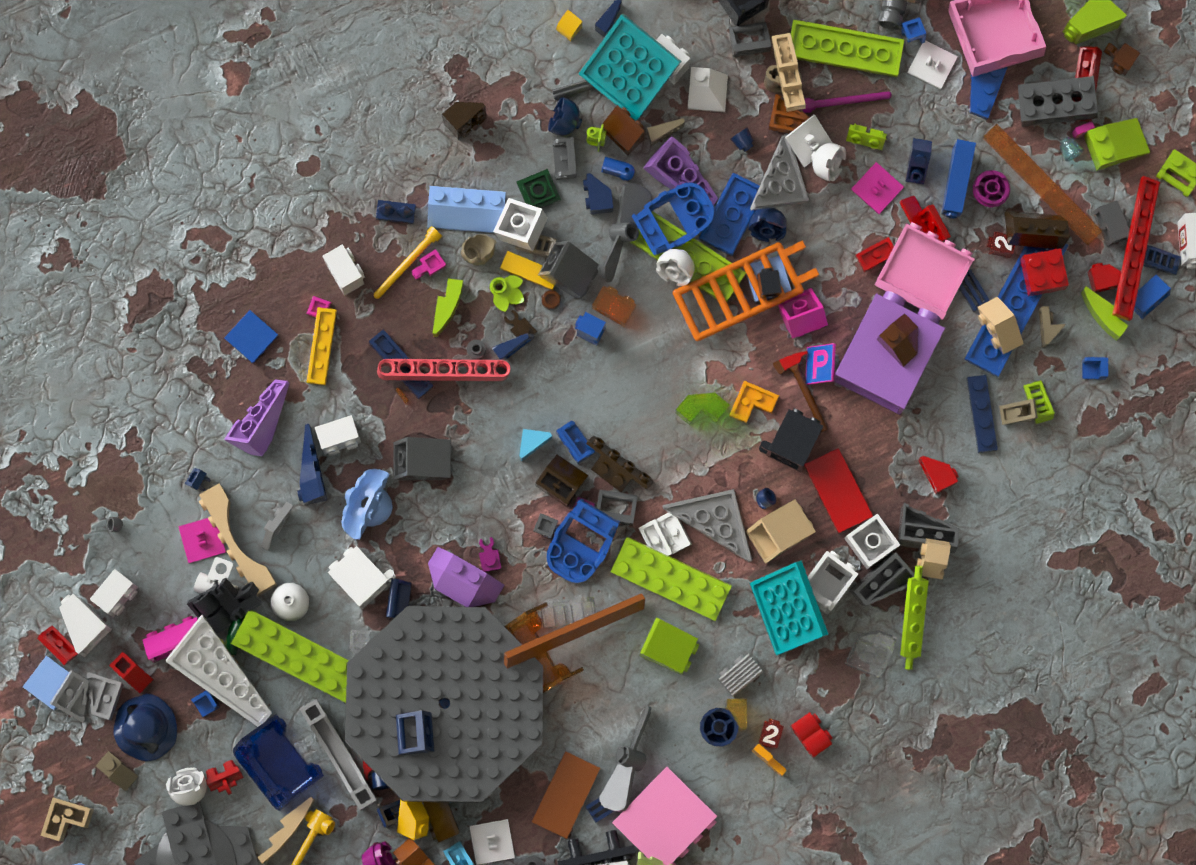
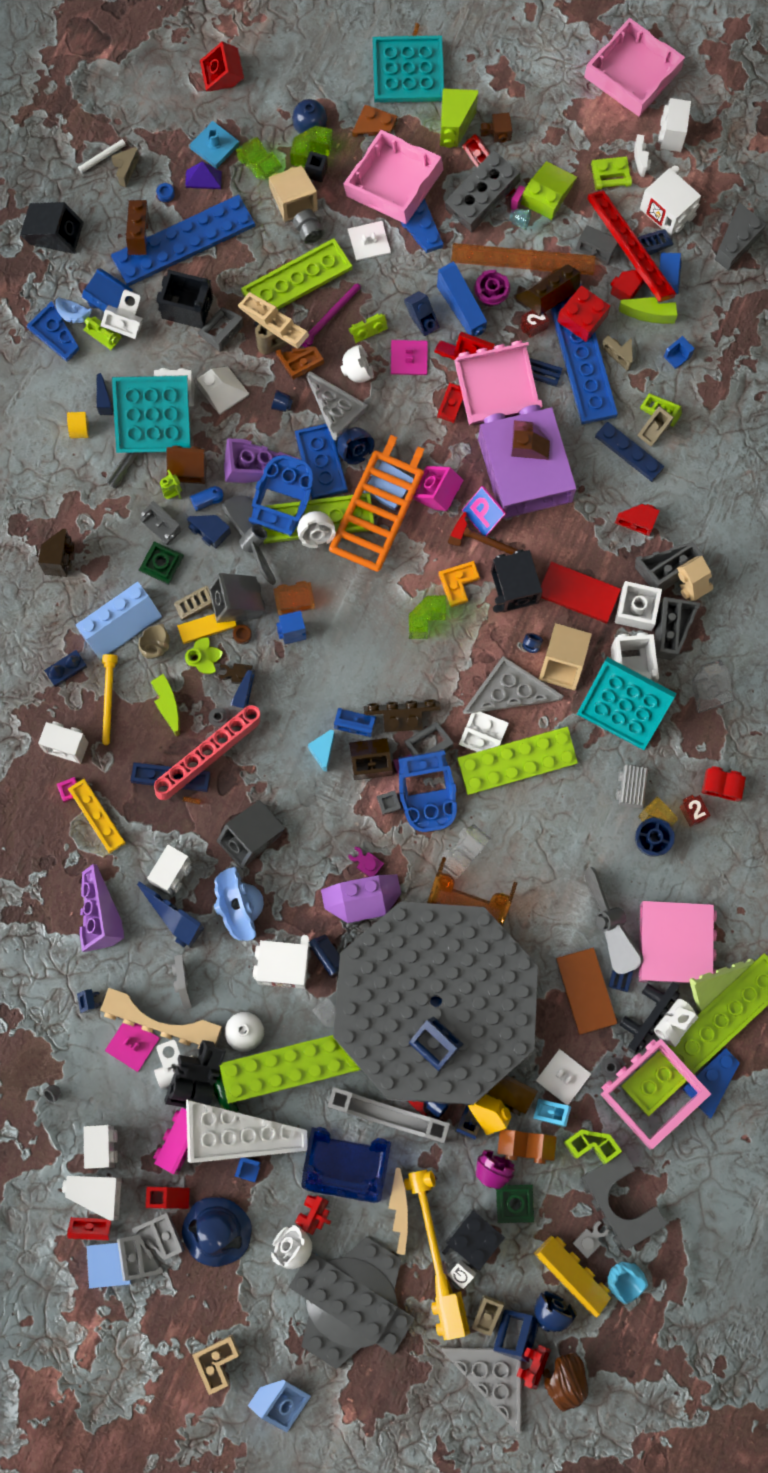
camera: 40 degrees left, 5 degrees down
dark tan slope [96,751,139,791] -> none
blue tile [224,310,279,364] -> none
dark pink plate [412,249,446,280] -> none
white brick [493,198,548,251] -> none
dark orange tile [504,594,645,669] -> none
dark blue cylinder [548,97,582,136] -> none
lime slope [639,617,700,675] -> none
dark tan slope [647,118,685,146] -> none
light orange tile [752,744,787,776] -> none
black brick [757,268,782,298] -> none
white piece [785,115,832,167] -> none
lime plate [900,565,929,670] -> none
blue panel [901,17,926,44] -> none
tan brick [978,297,1024,354] -> none

